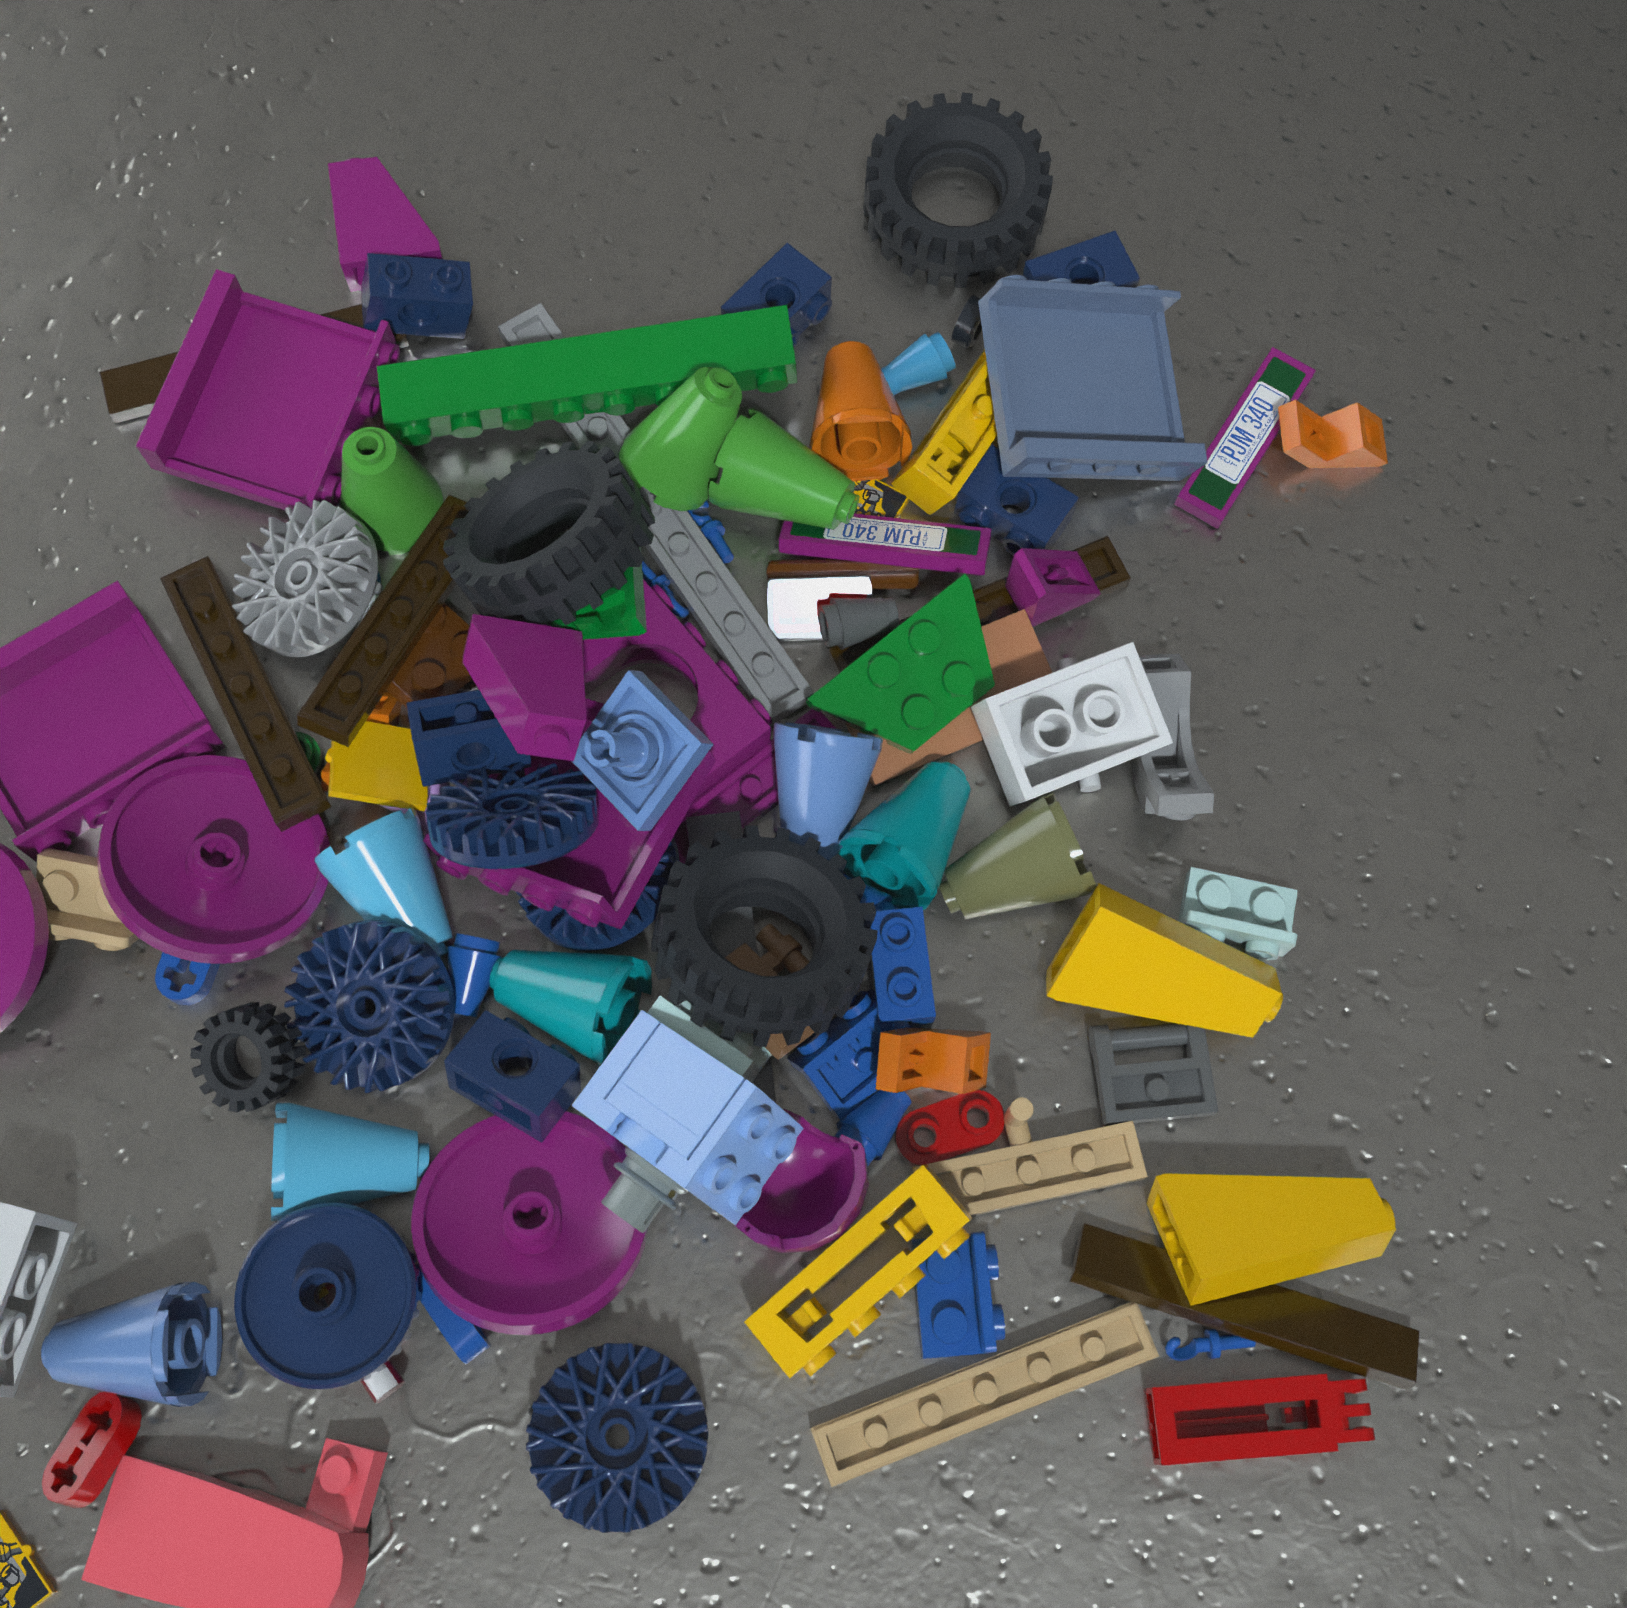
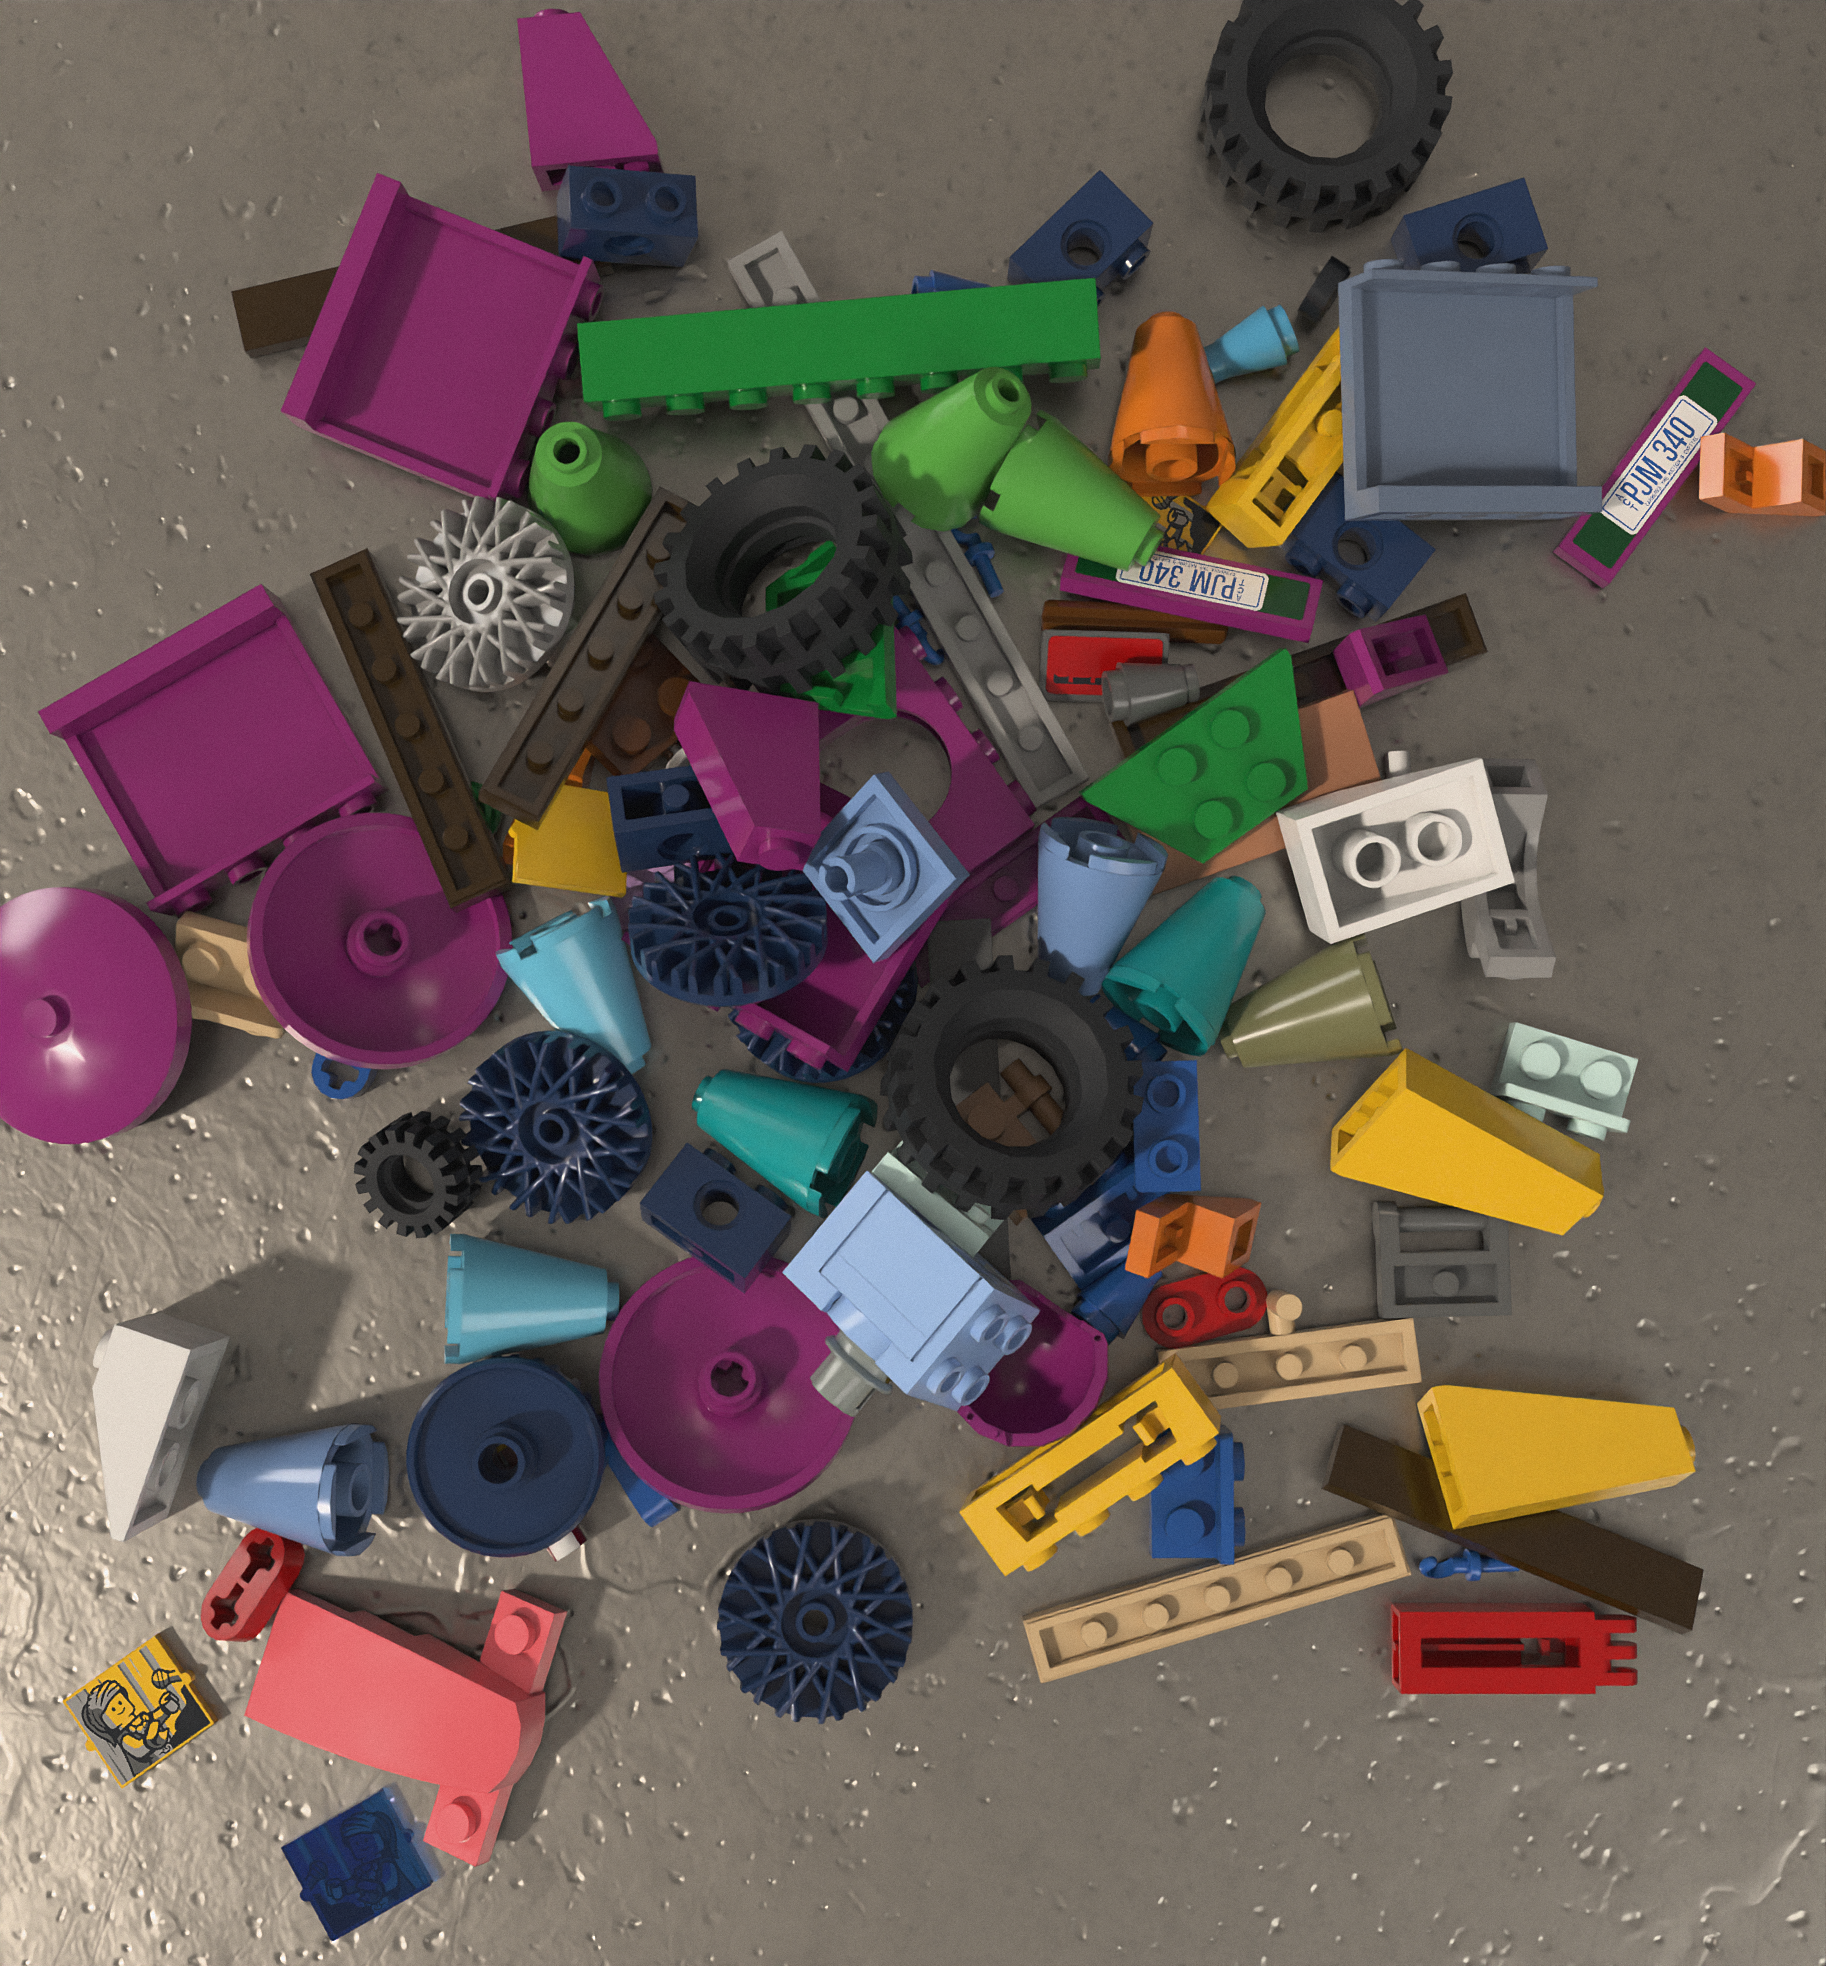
camera: 10 degrees right, 15 degrees up
blue cone [447,933,501,1018] -> none

